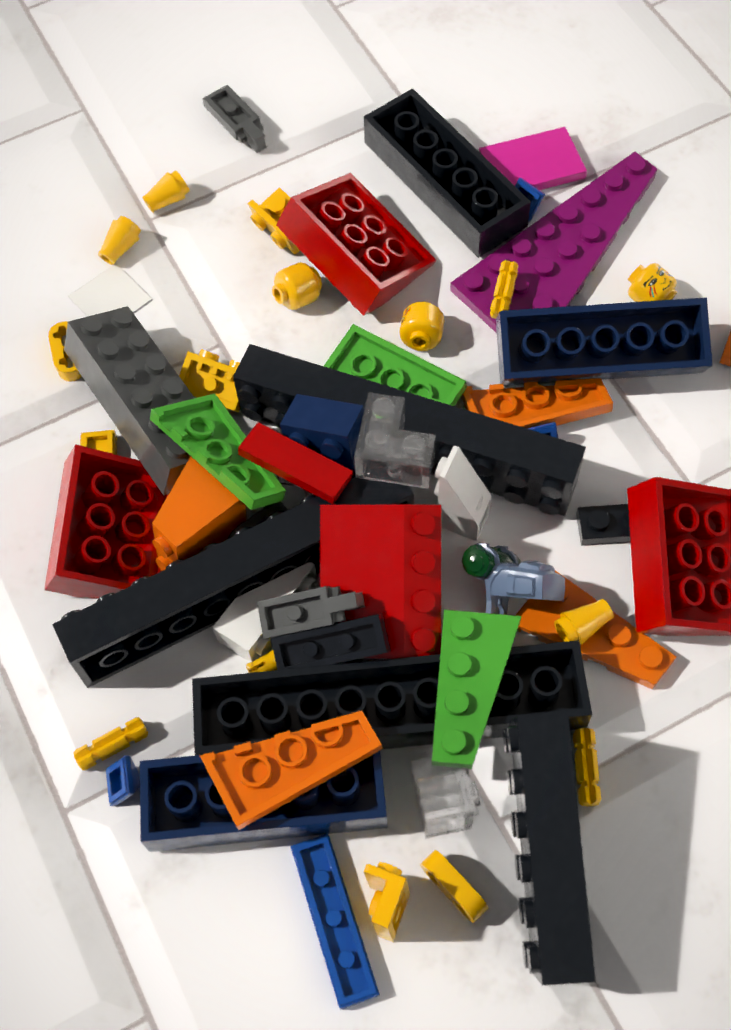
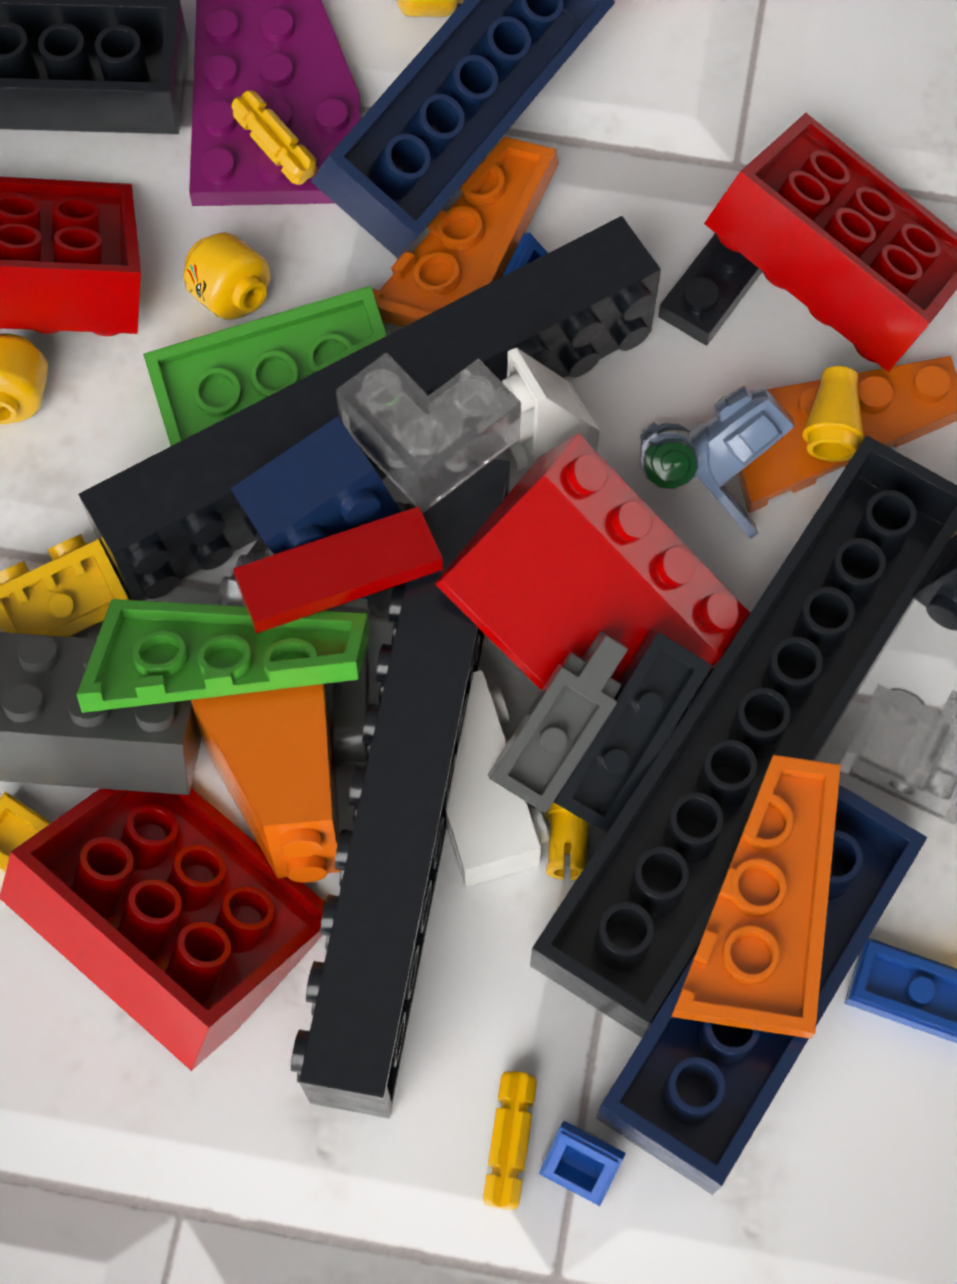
camera: 55 degrees left, 5 degrees up
bright green wing [432,610,522,769] -> none

